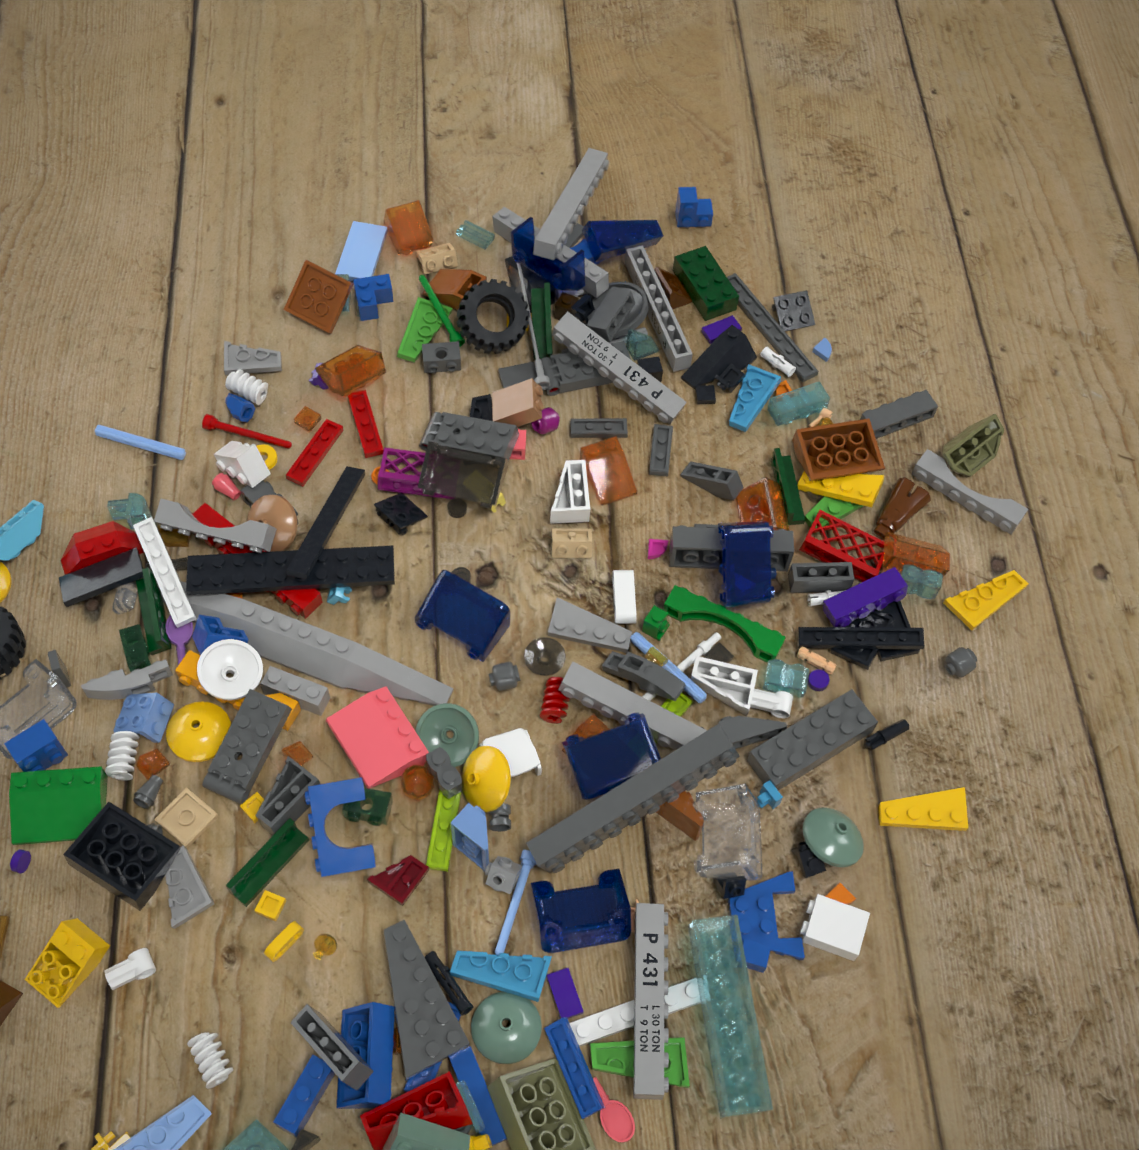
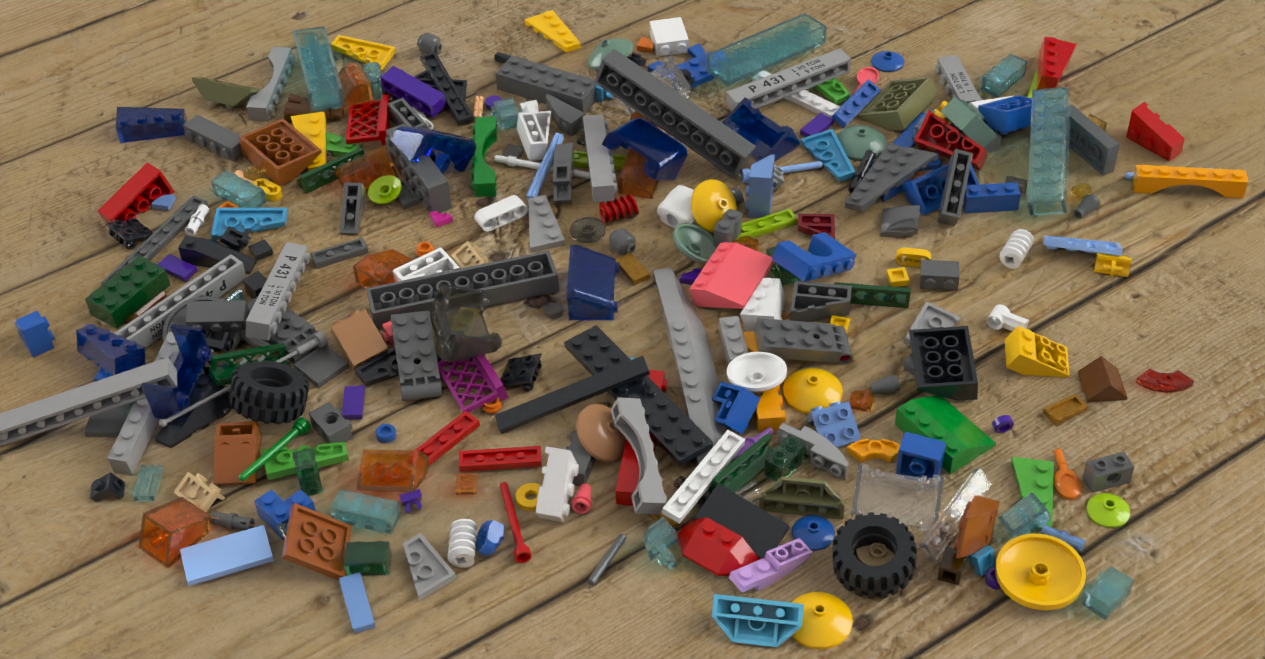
camera: 115 degrees left, 15 degrees down
dark grey tile [48,650,71,688] -> none
light blue axle [95,425,186,460] -> none
white piece [105,731,140,780] -> none
tan tile [154,787,219,848] -> none
clear yellow plate [313,934,337,960] -> none
dark grey tile [570,418,628,438] -> none
green brick [642,605,670,641] -> none
clear yellow plate [645,647,668,667] -> none
none -> black bracket [90,472,125,502]
none -> red wedge [98,162,175,223]
none -> clear blue wedge [116,107,188,143]
none -> dark grey pin [210,511,255,530]
none -> yellow beam [253,178,282,201]
none -> clear green brick [292,448,324,496]
none -> clear light blue brick [293,26,345,111]
none -> clear light blue brick [330,490,401,534]
none -> medium blue tile [339,572,375,634]
none -> dark purple tile [342,385,365,420]
none -> clear green brick [343,541,392,576]
none -> dark grey brick [366,250,559,329]
none -> lime dish [368,175,402,204]
none -> blue tile [375,424,396,443]
none -> orange plate [416,242,434,257]
none -> dark grey bar [587,534,627,586]
none -> pearl gold tile [615,253,650,285]
none -> dark purple tile [680,268,702,285]
none -> lavender slope [729,538,813,593]
none -> white wedge [740,278,785,332]
none -> olive wedge [759,477,845,520]
none -> blue dish [792,515,835,551]
none -> light orange tile [846,438,900,463]
none -> dark grey slope [880,205,920,238]
none -> dark grey brick [920,260,960,291]

